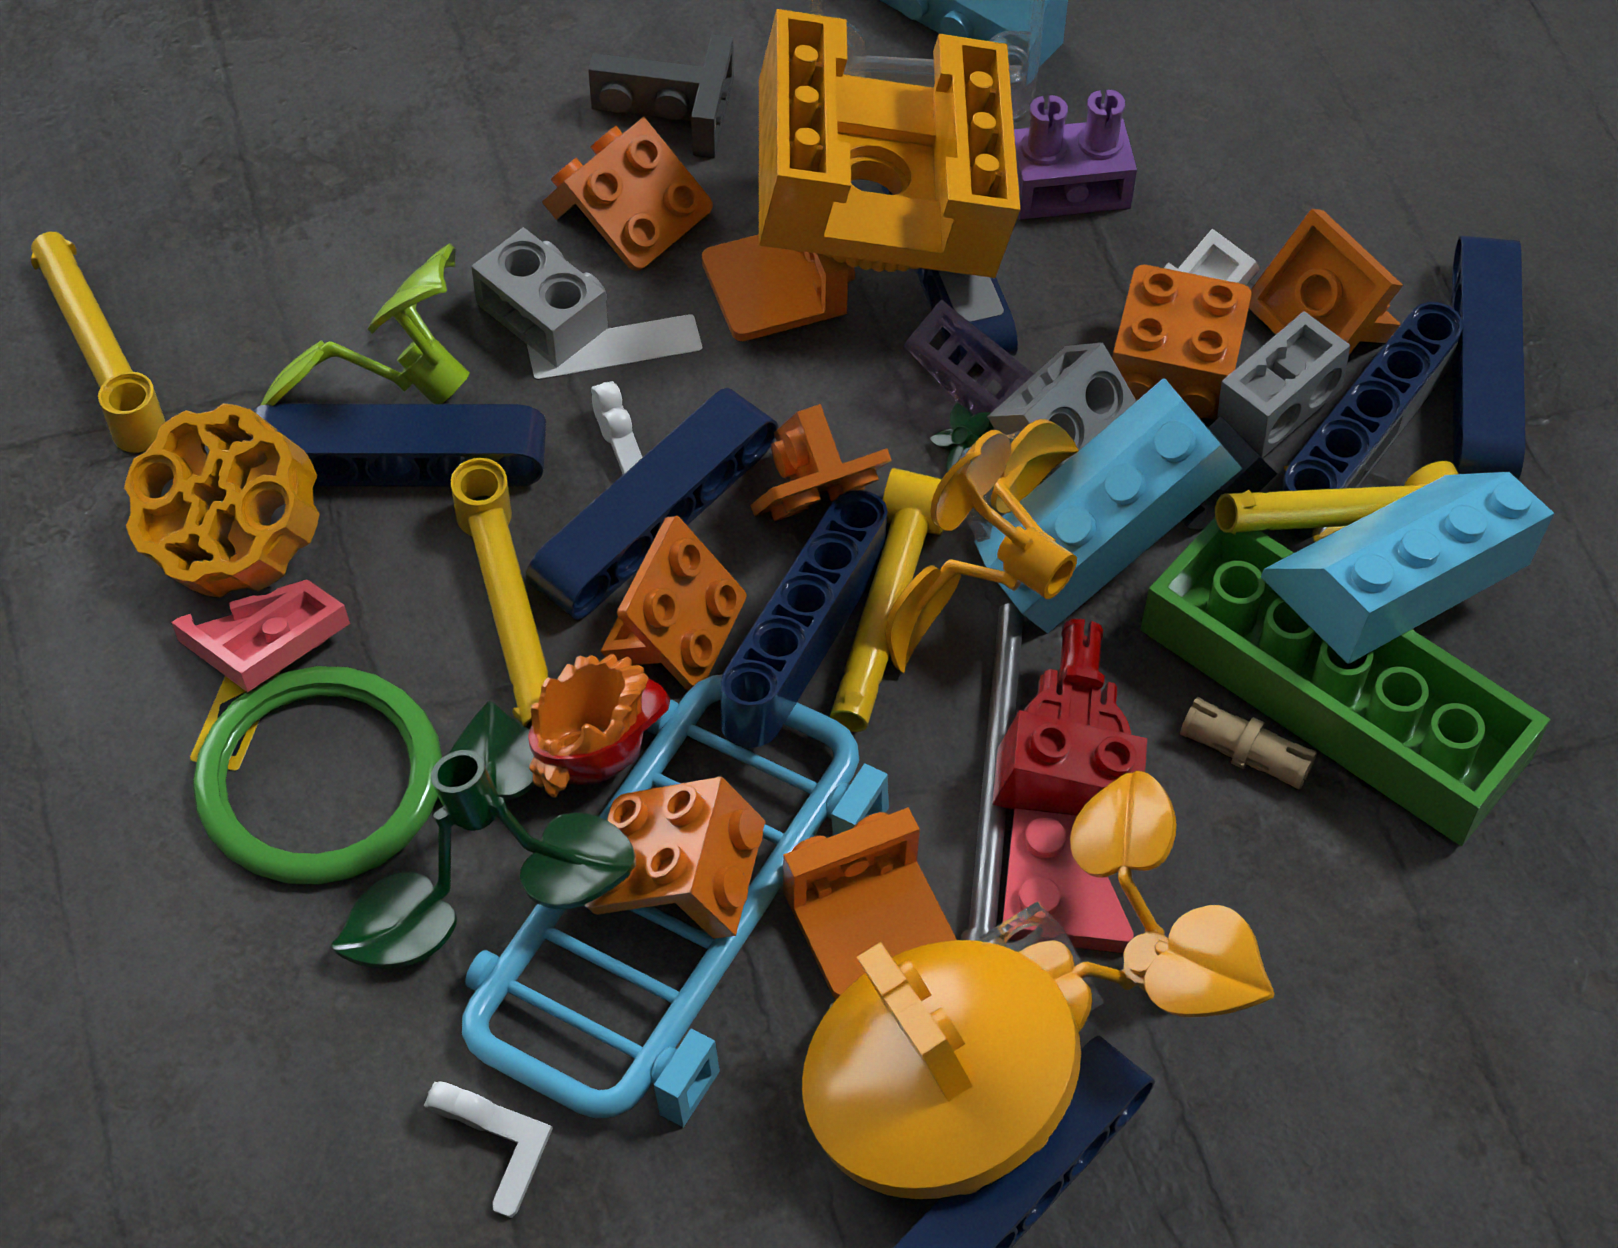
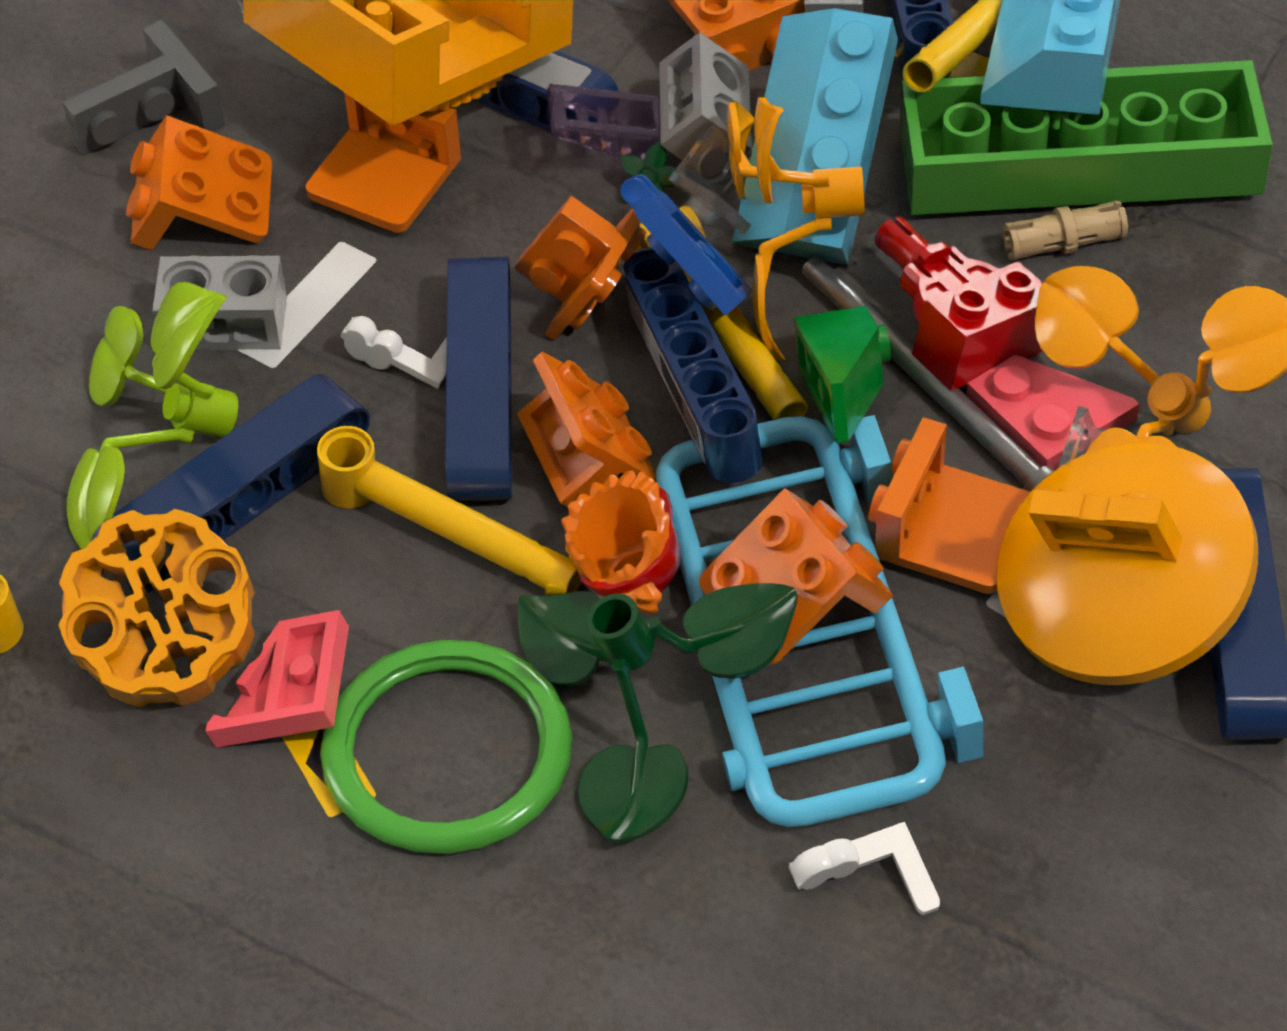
camera: 40 degrees left, 5 degrees down
none -> blue hinge [621,174,752,316]
none -> green slope [793,306,891,443]

